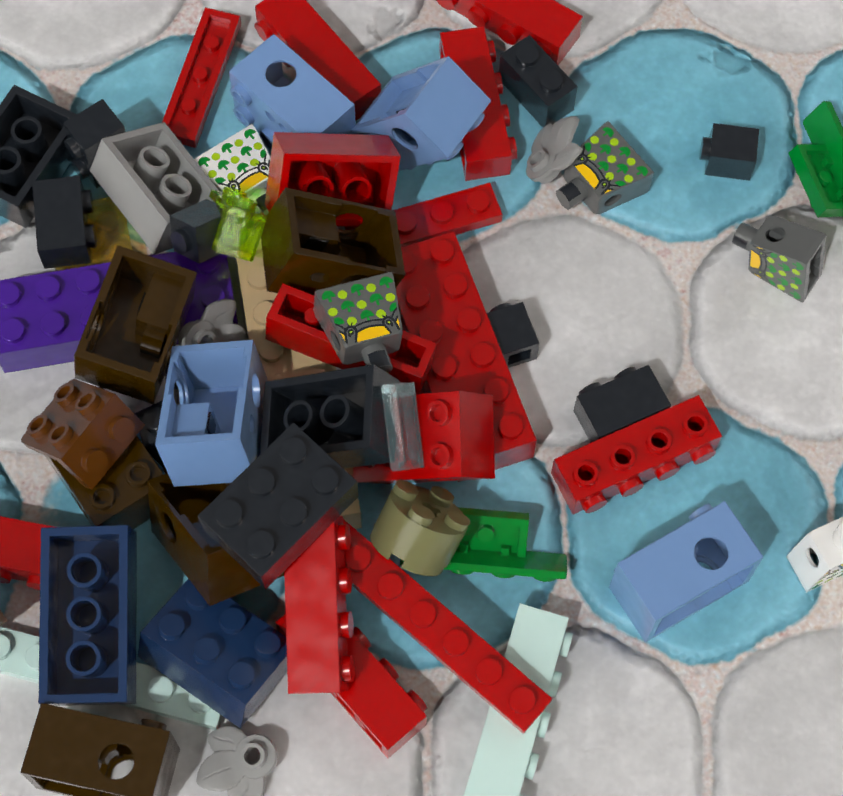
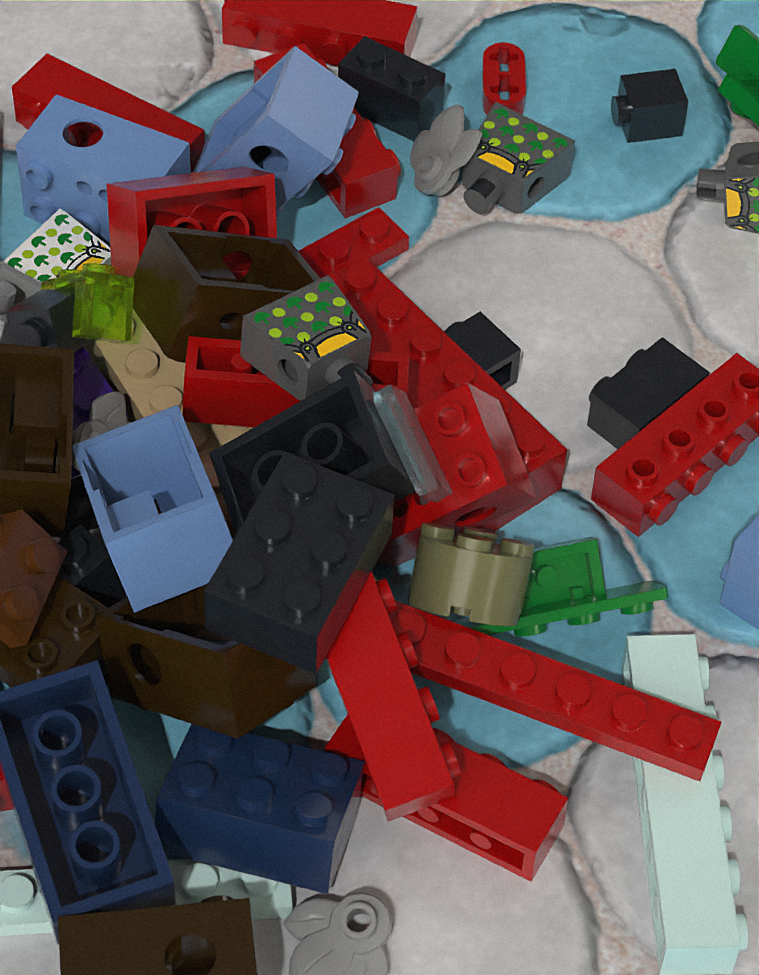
camera: 20 degrees left, 15 degrees down
none -> red beam [482,42,526,115]

